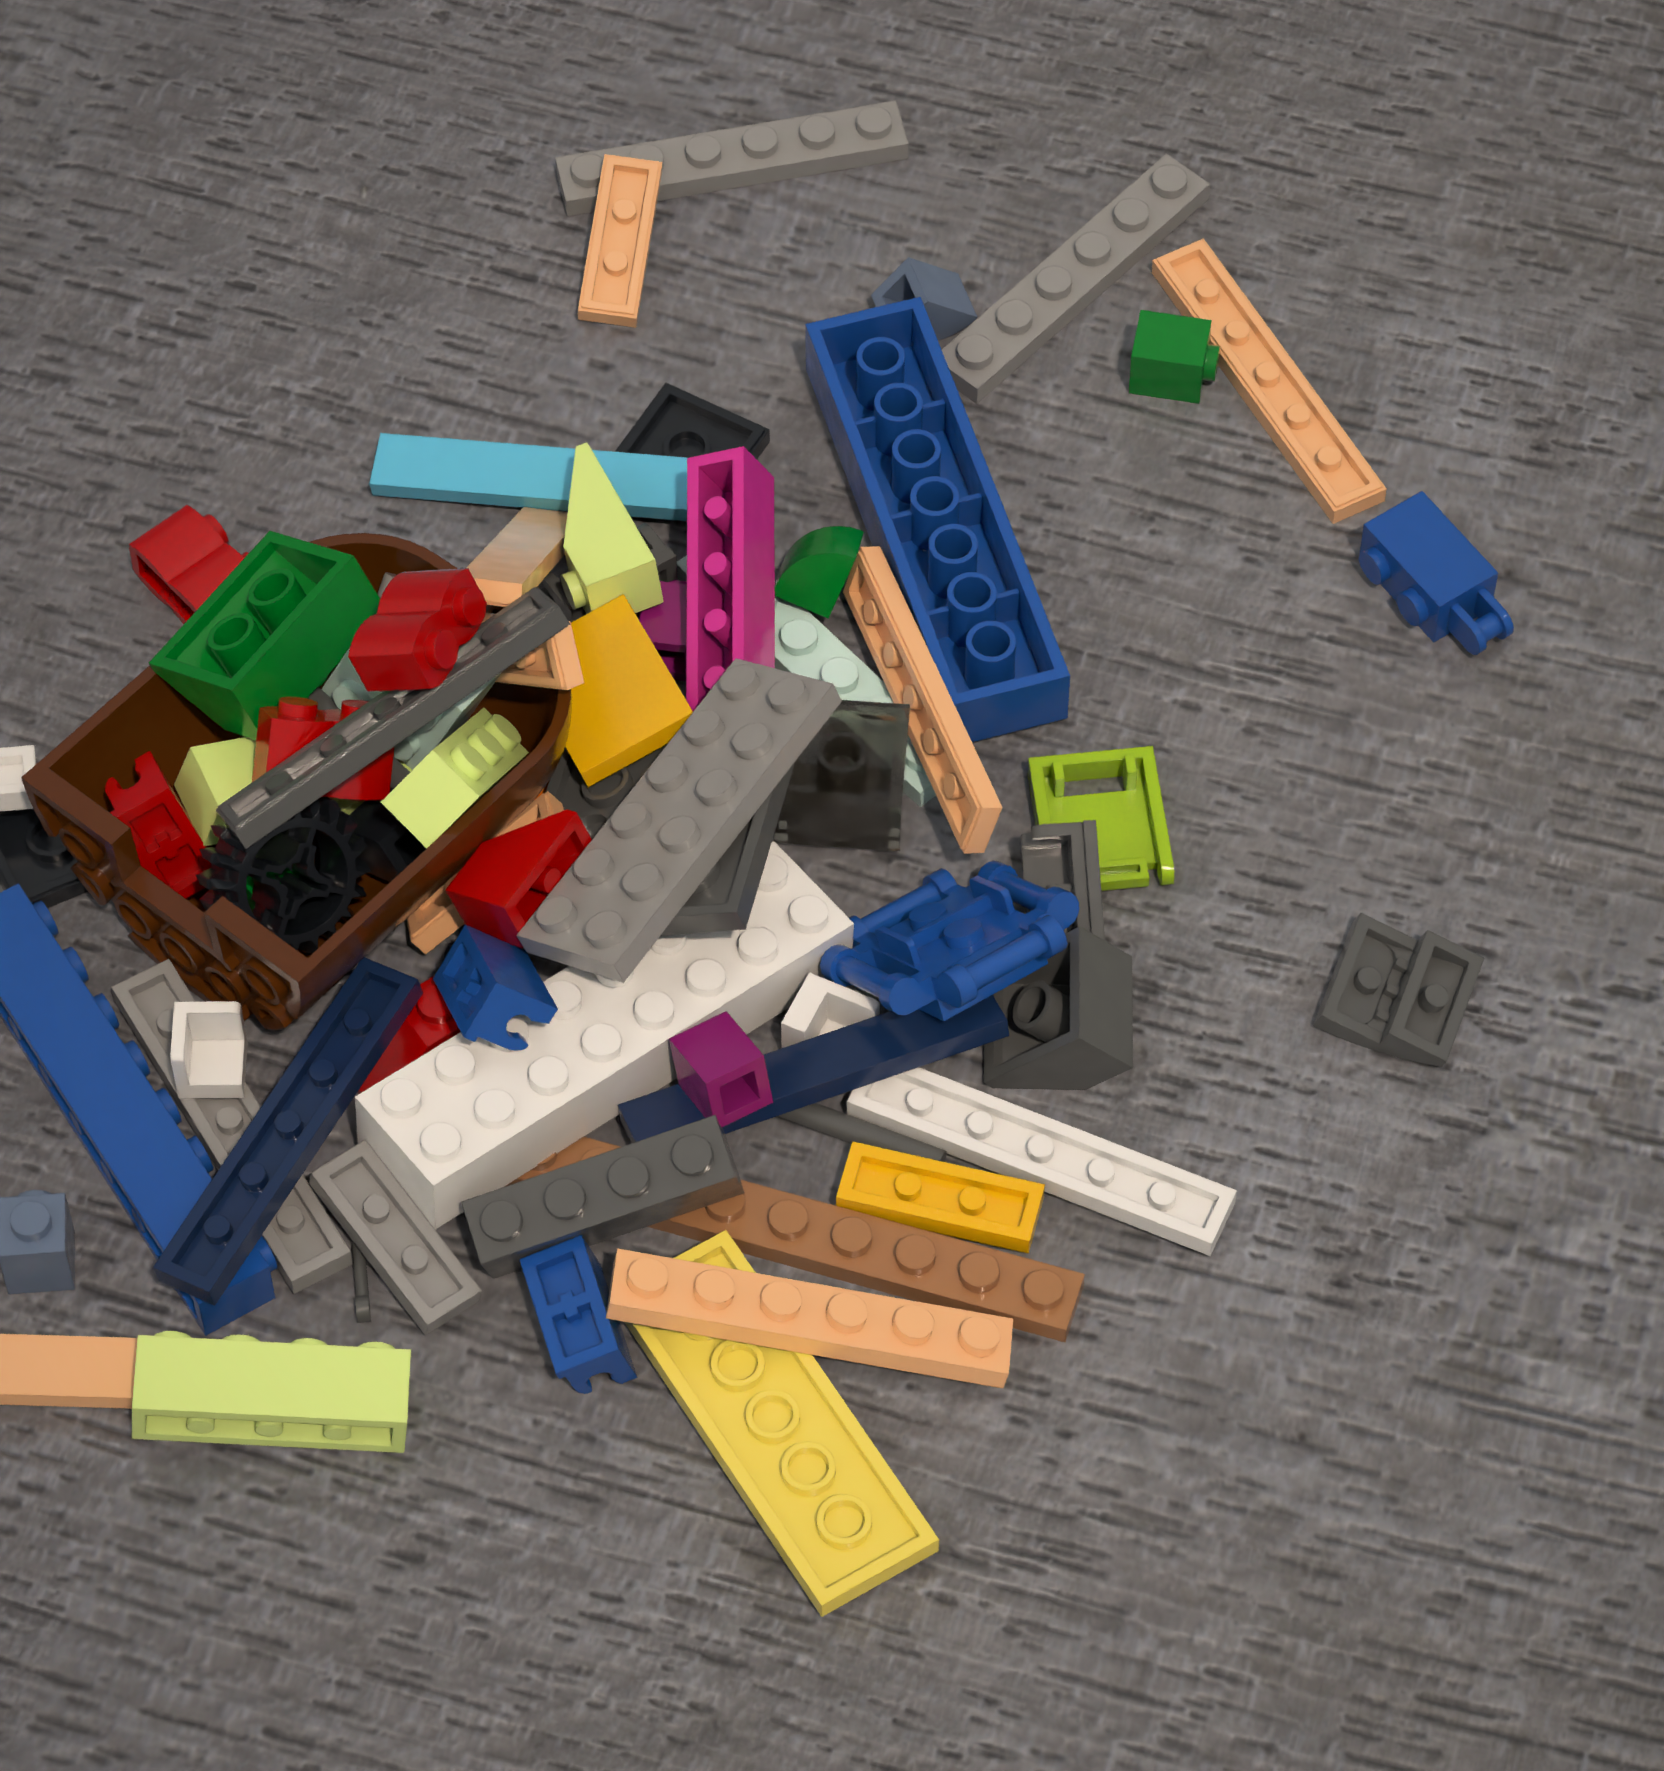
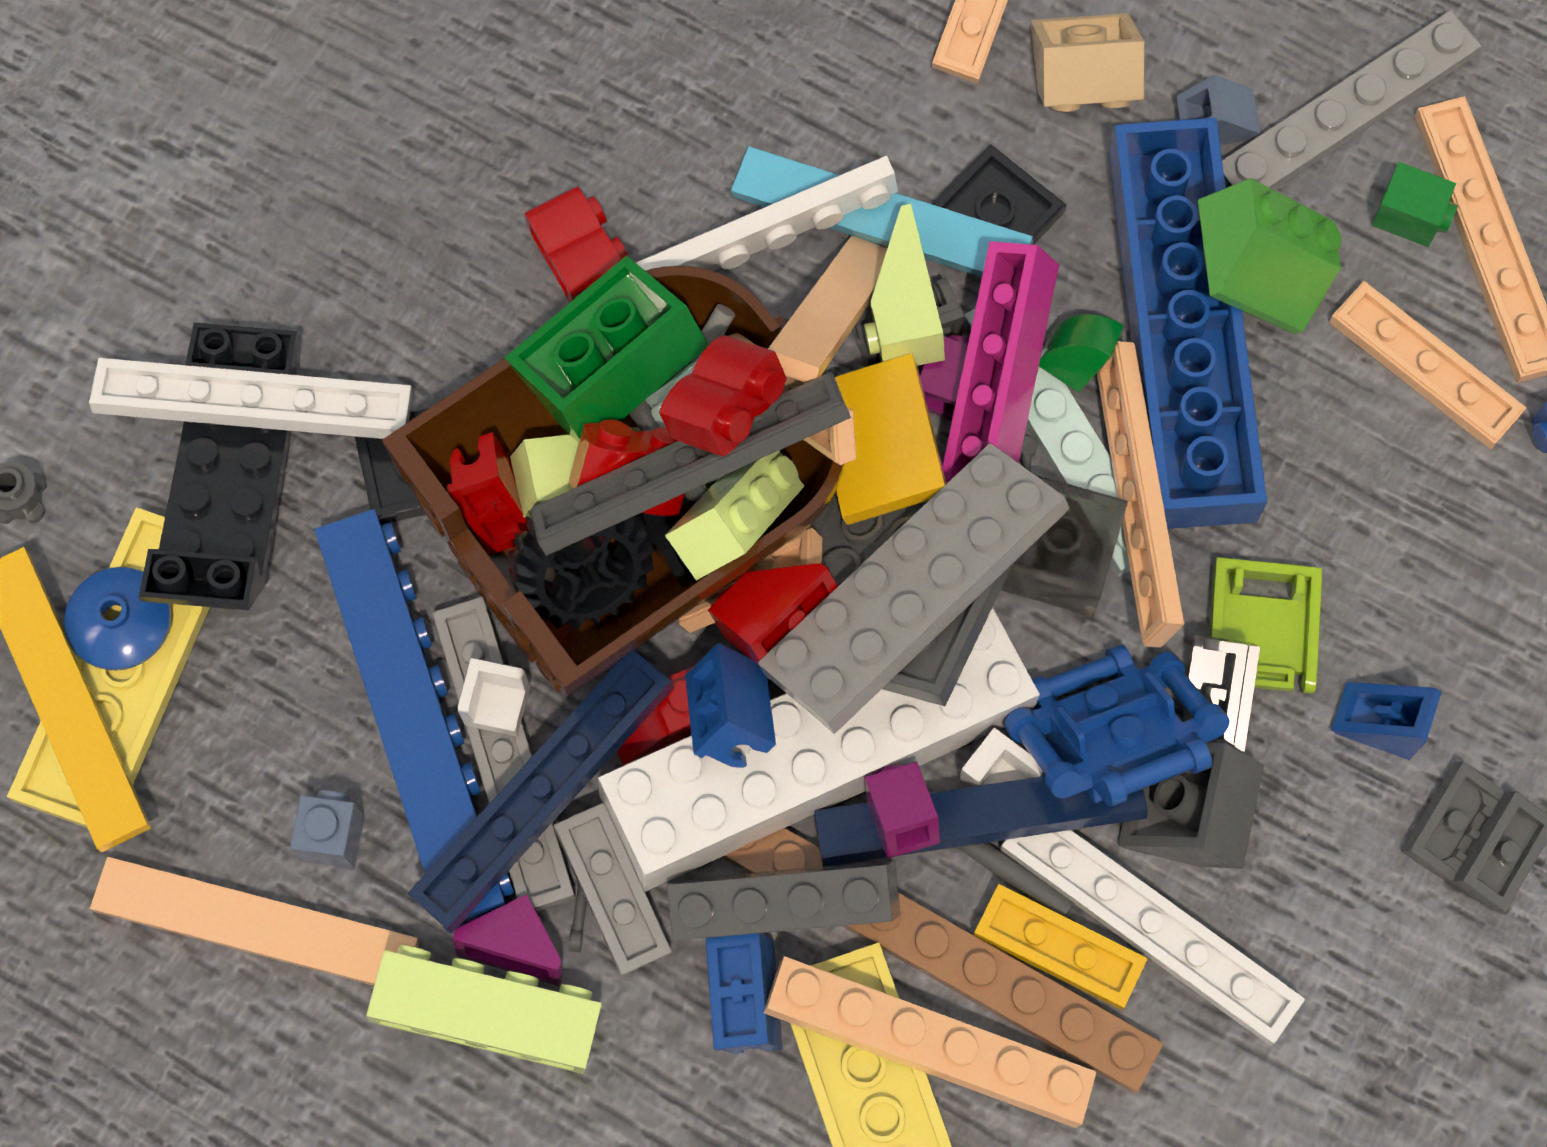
camera: 15 degrees right, 15 degrees up
none -> magenta slope [453,894,564,987]
none -> white plate [636,156,898,271]
none -> tan slope [1031,13,1144,112]
none -> bright green slope [1198,178,1341,334]
none -> light nougat tile [1329,281,1527,450]
none -> blue slope [1331,682,1442,760]

